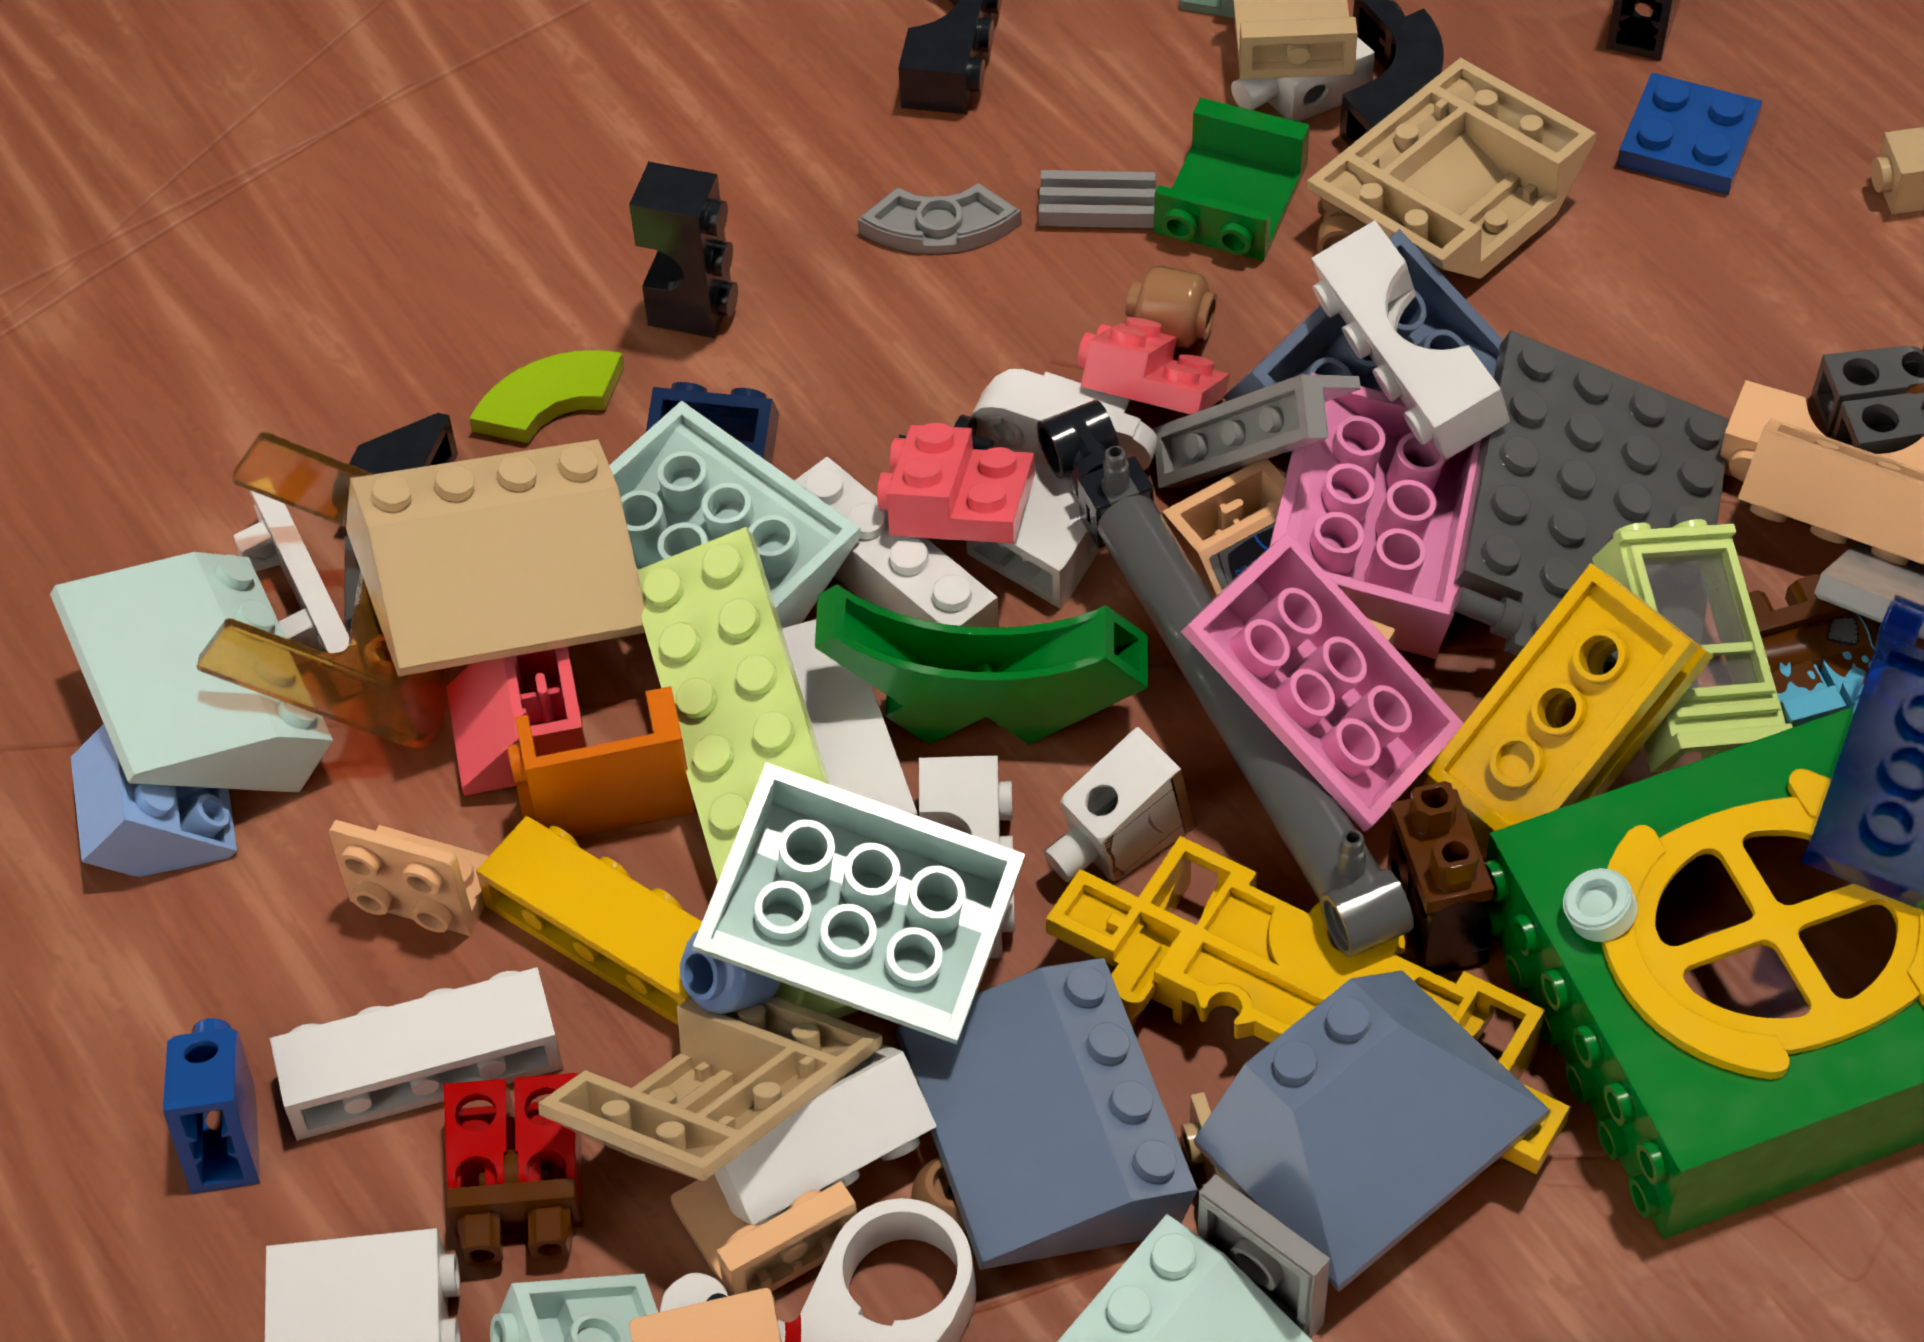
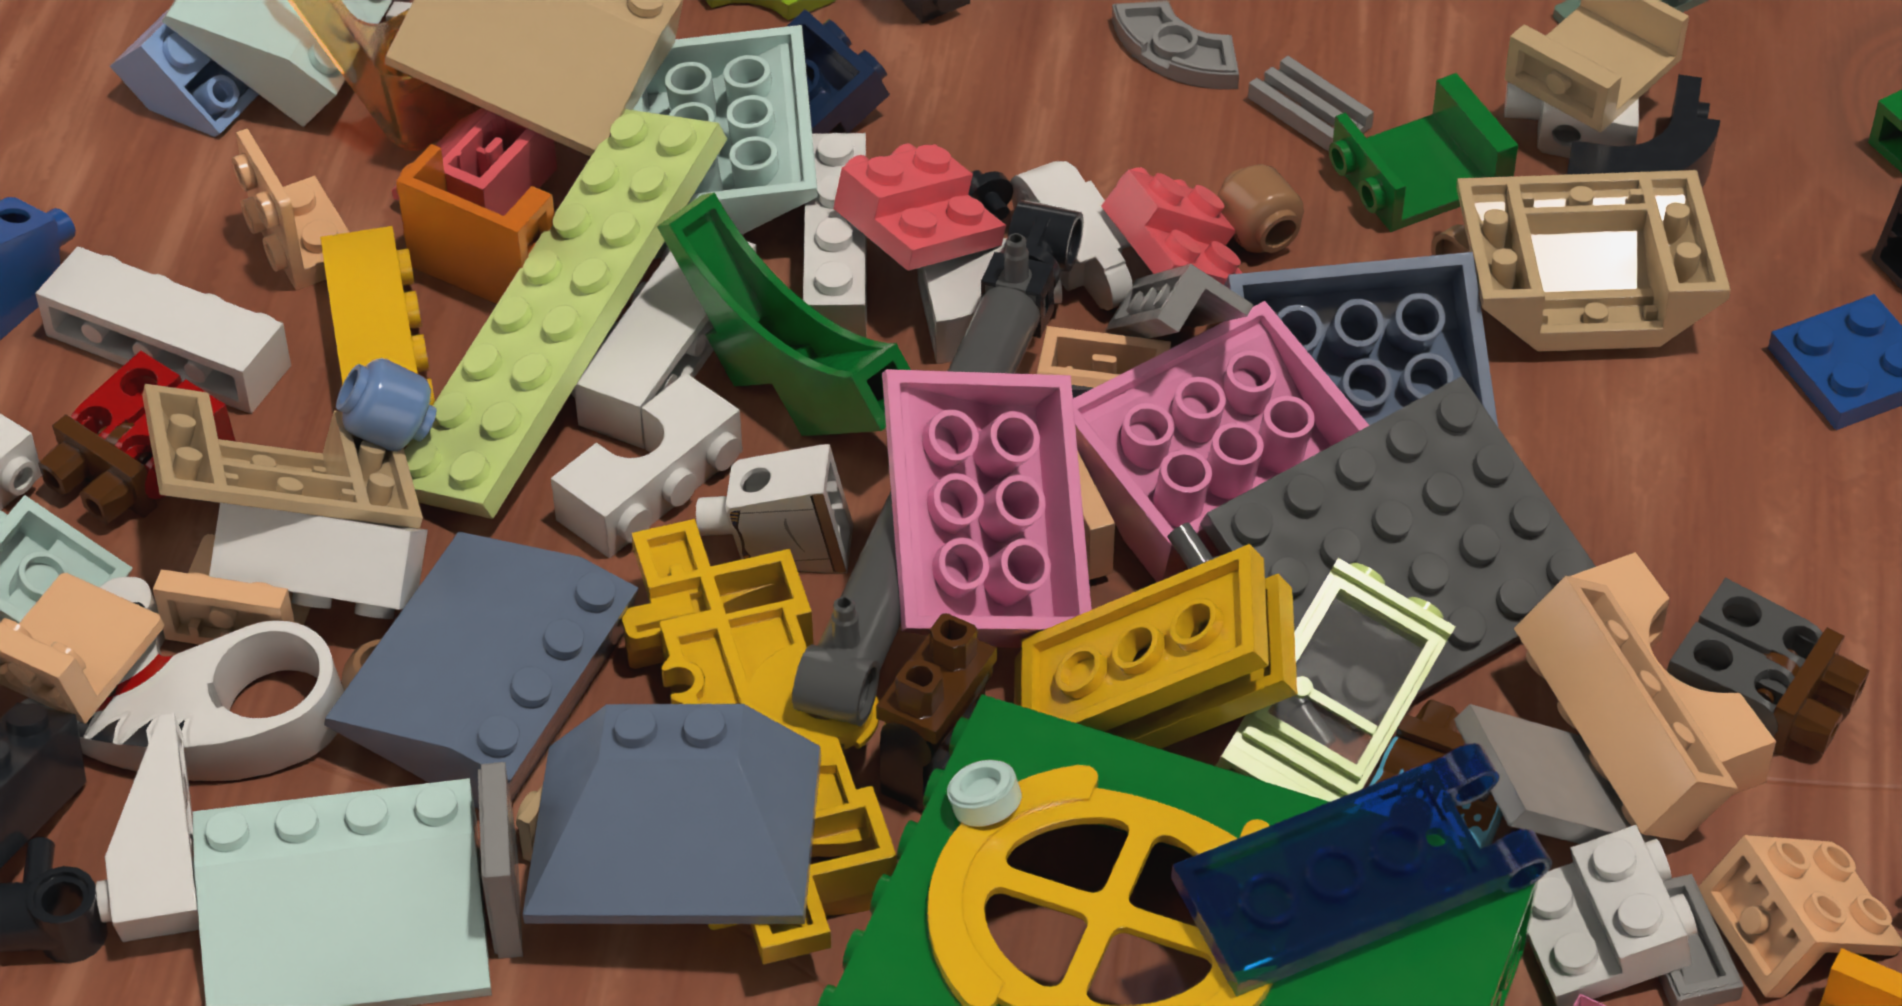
camera: 40 degrees right, 5 degrees down
light aqua slope [693,763,1025,1045] -> none
white arch [1312,220,1510,460] -> none

